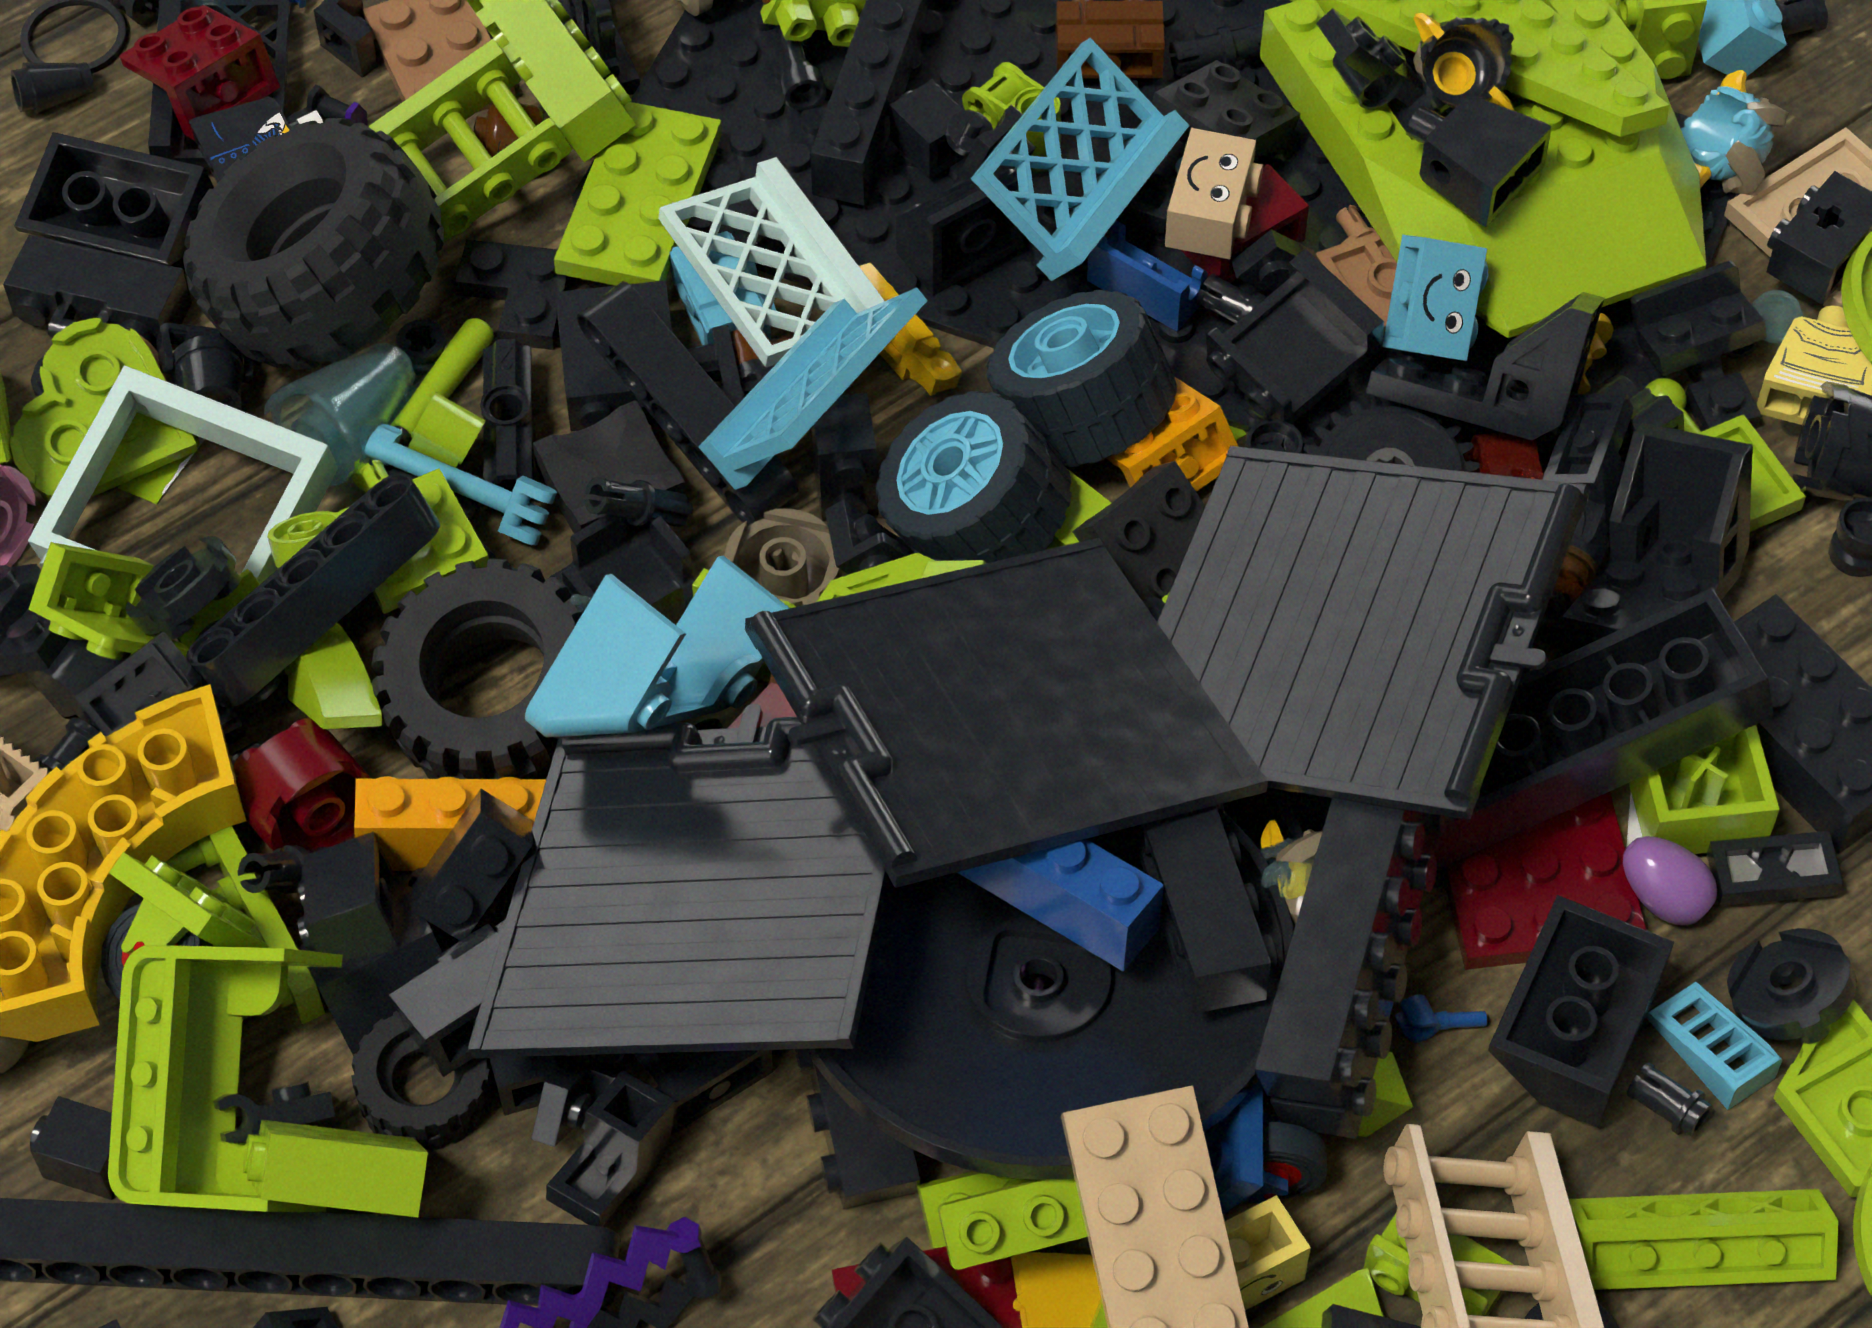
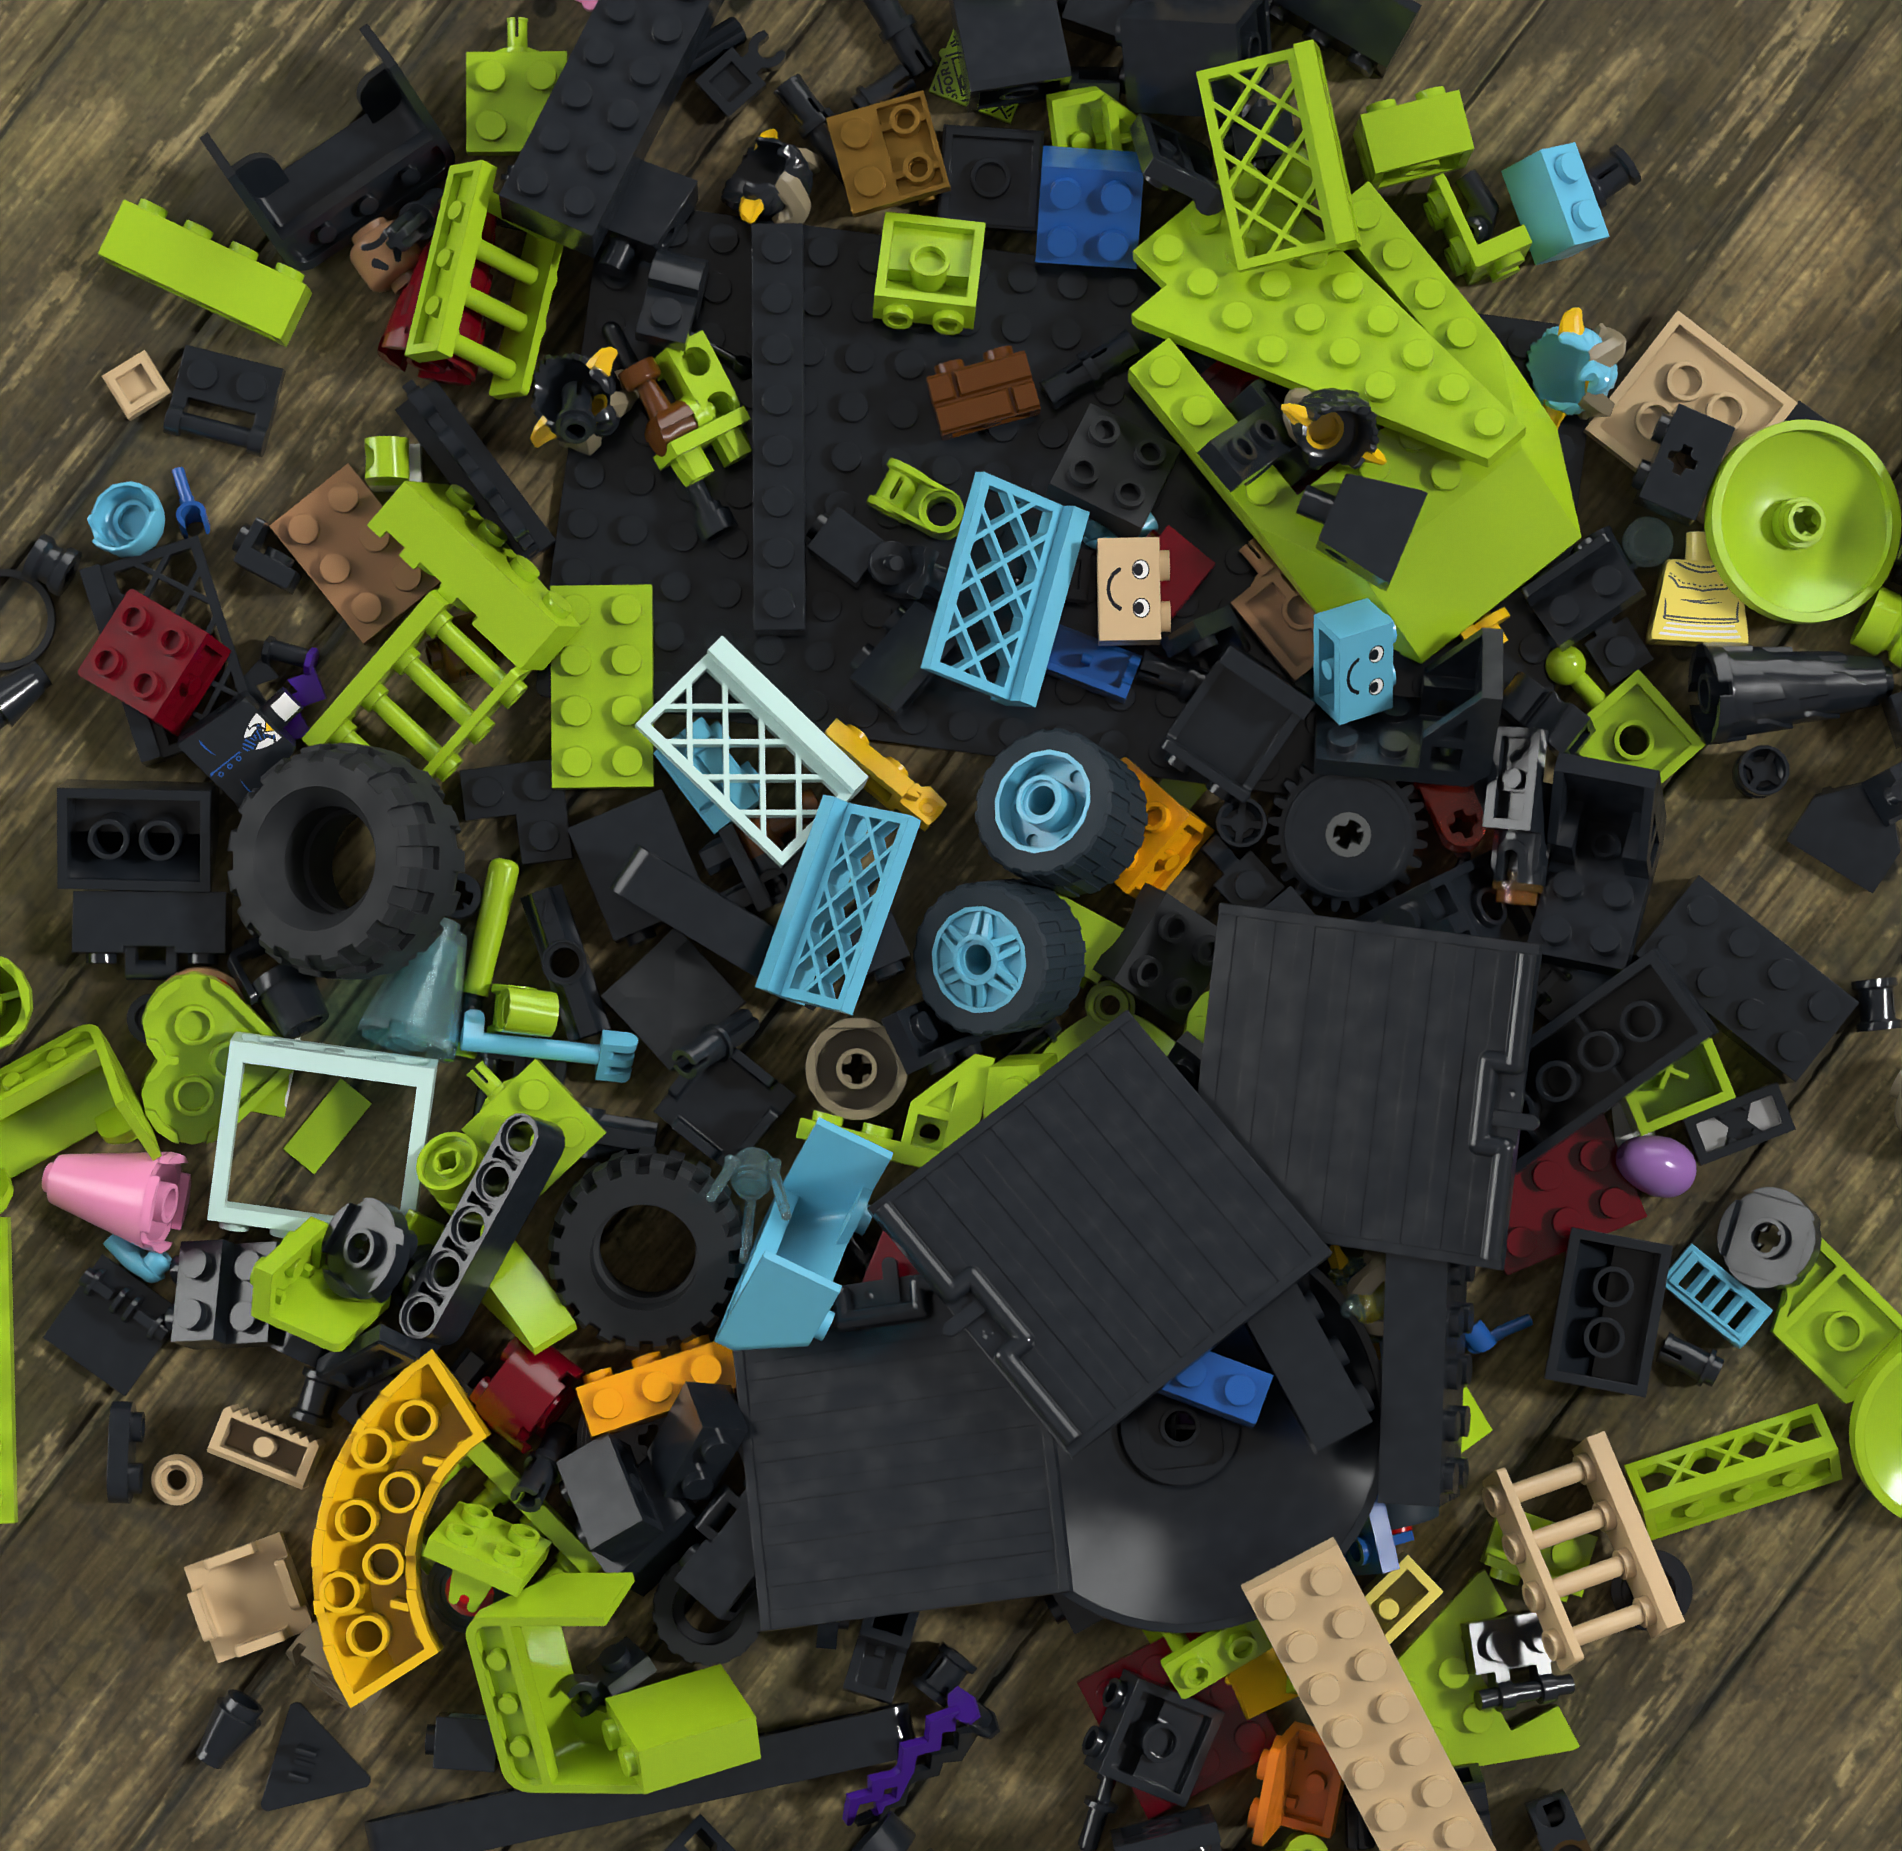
camera: 15 degrees left, 30 degrees up
none -> lime sticker [283,1078,372,1174]
none -> black bush [911,1641,977,1709]

